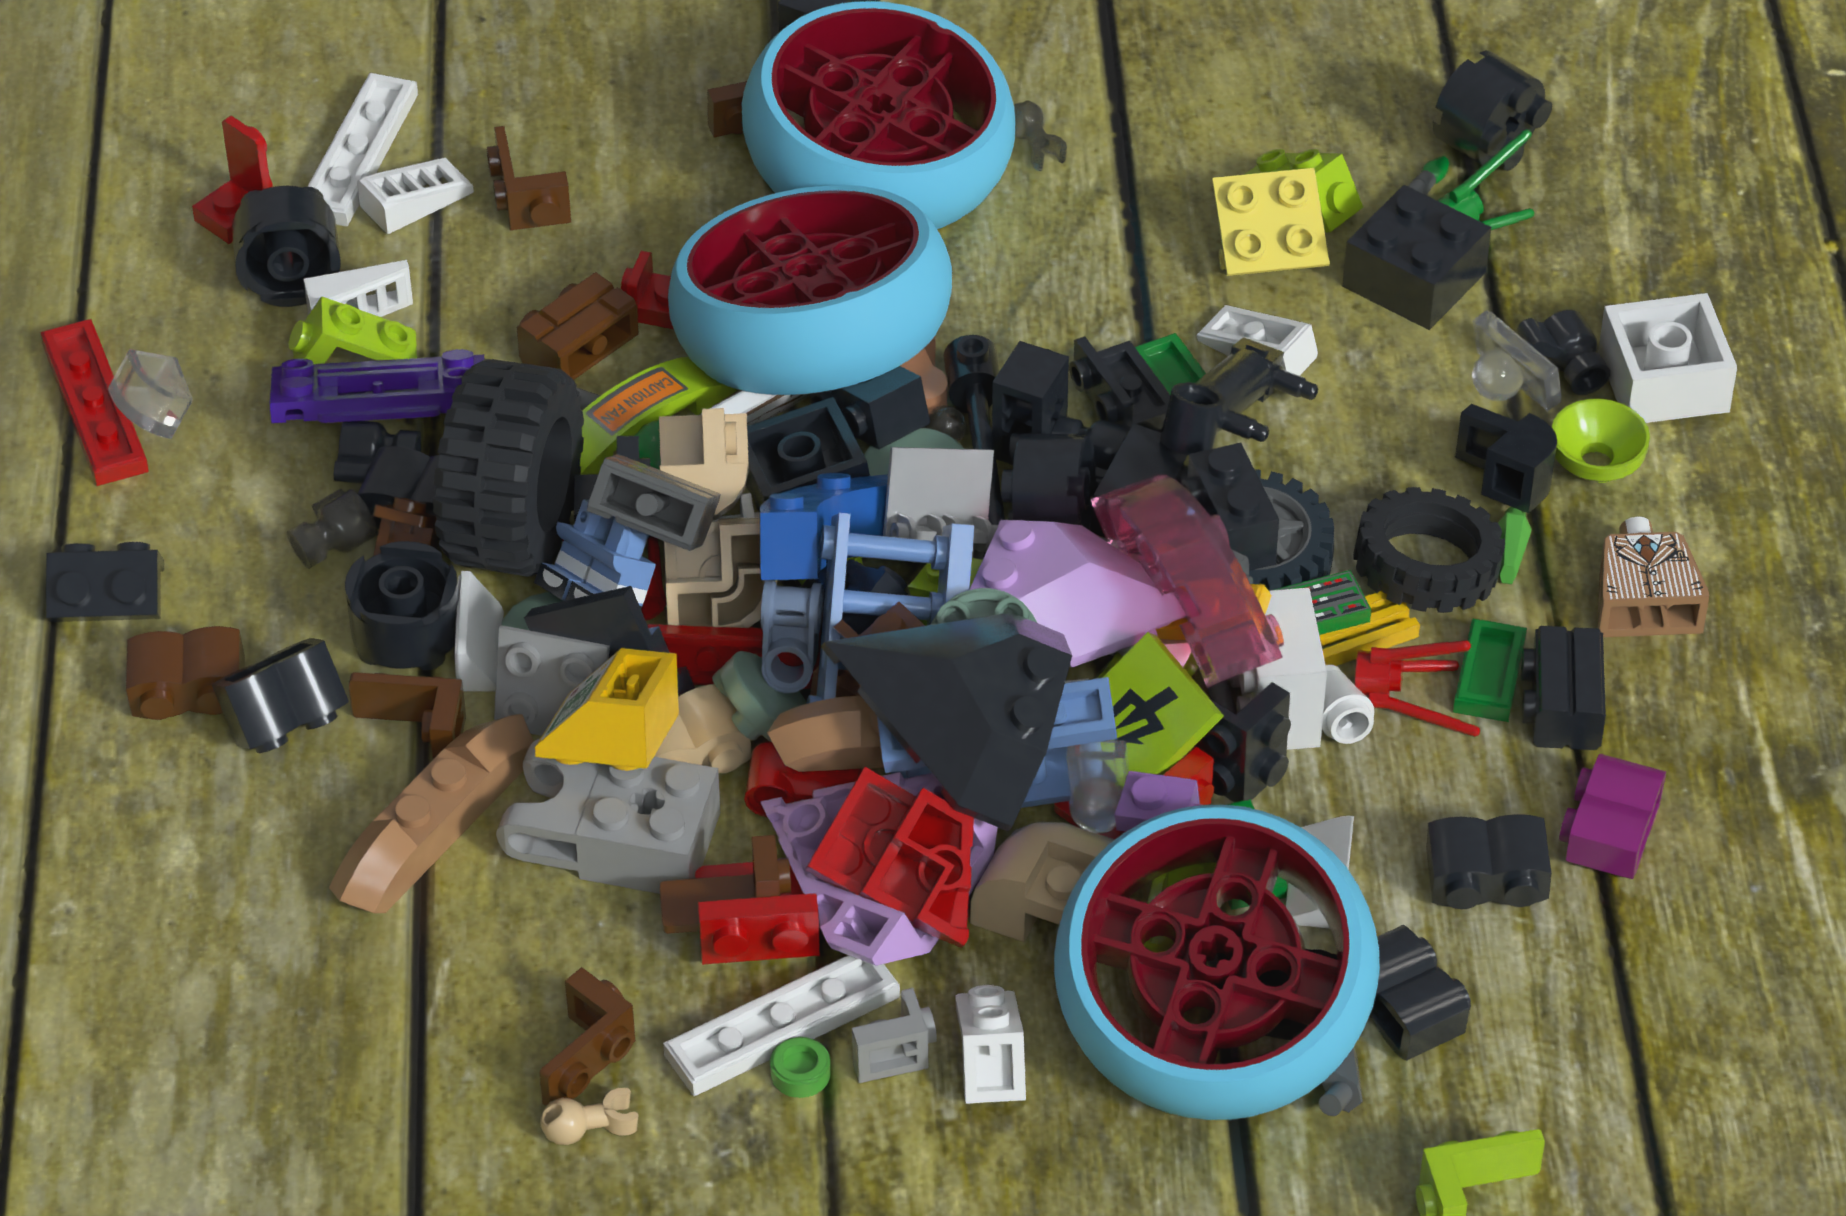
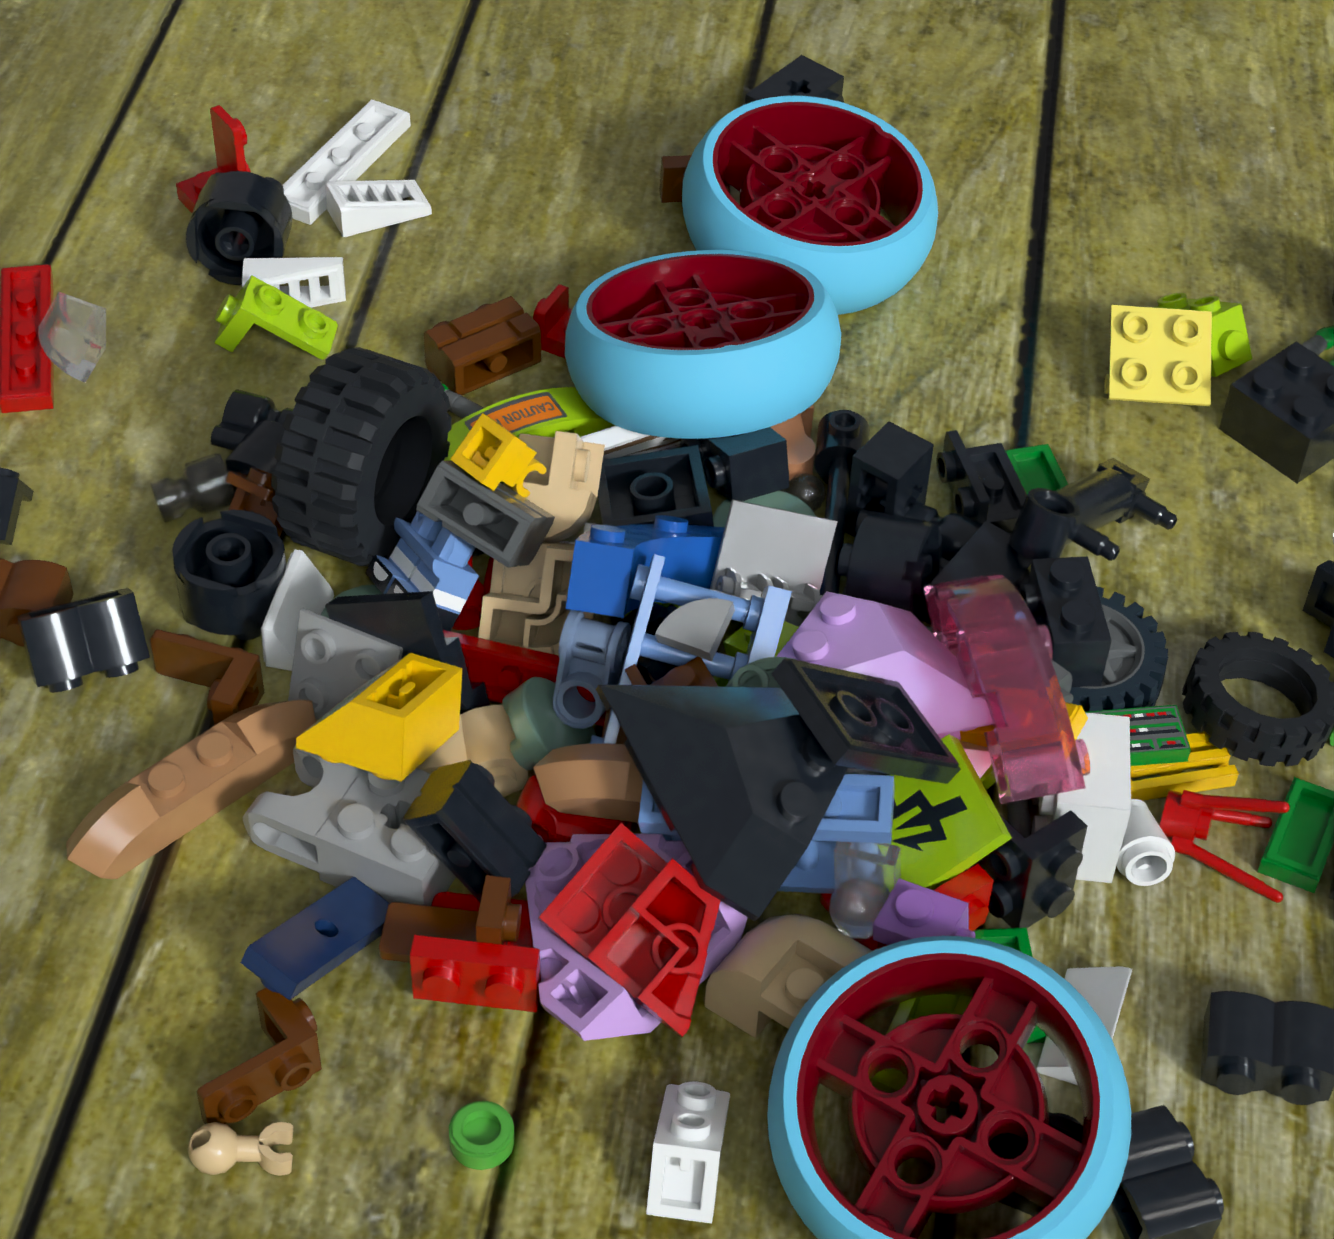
camera: 10 degrees right, 0 degrees up
dark purple piece [270,349,485,423] -> none
reddish brown bracket [487,126,571,231] -> none
white tile [663,955,900,1097] -> none
light grey bracket [852,988,937,1083] -> none
clear smoke arm [1014,100,1067,171] -> none
white slope [1197,305,1318,376] -> none
none -> dark blue tile [240,877,390,1000]
none -> black brick [402,760,547,902]
none -> yellow piece [450,413,546,497]
none -> light grey tile [655,598,735,661]
none -> black tile [771,658,961,784]

